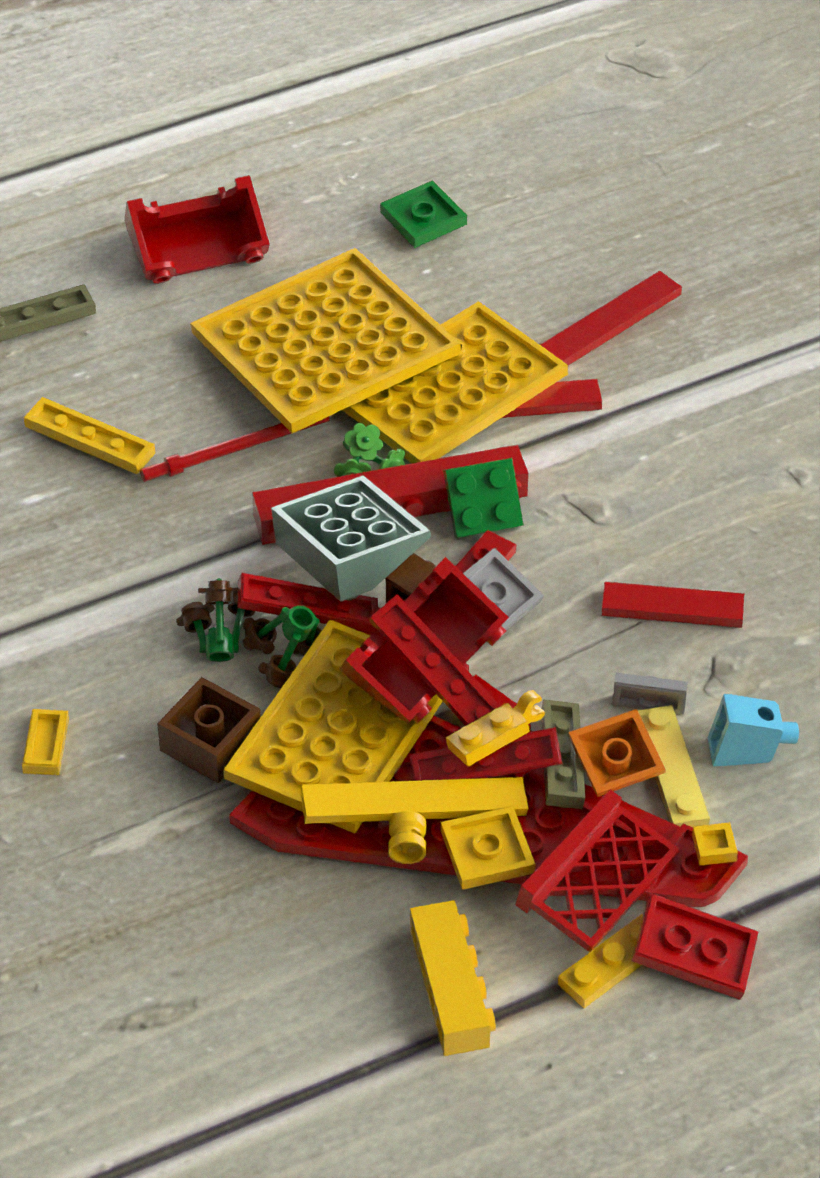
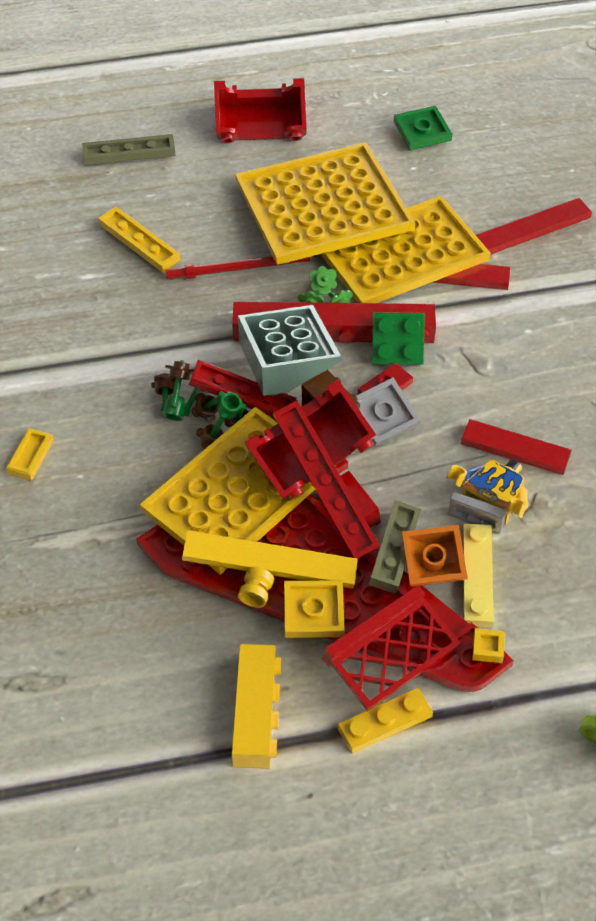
camera: 15 degrees right, 5 degrees up
reddish brown brick [157,677,261,783] -> none
red tile [409,727,563,781] -> none
yellow plate [446,690,545,766] -> none
red tile [631,893,759,1000] -> none
medium azure torso [707,694,799,766] -> none
none -> torso [446,459,528,525]

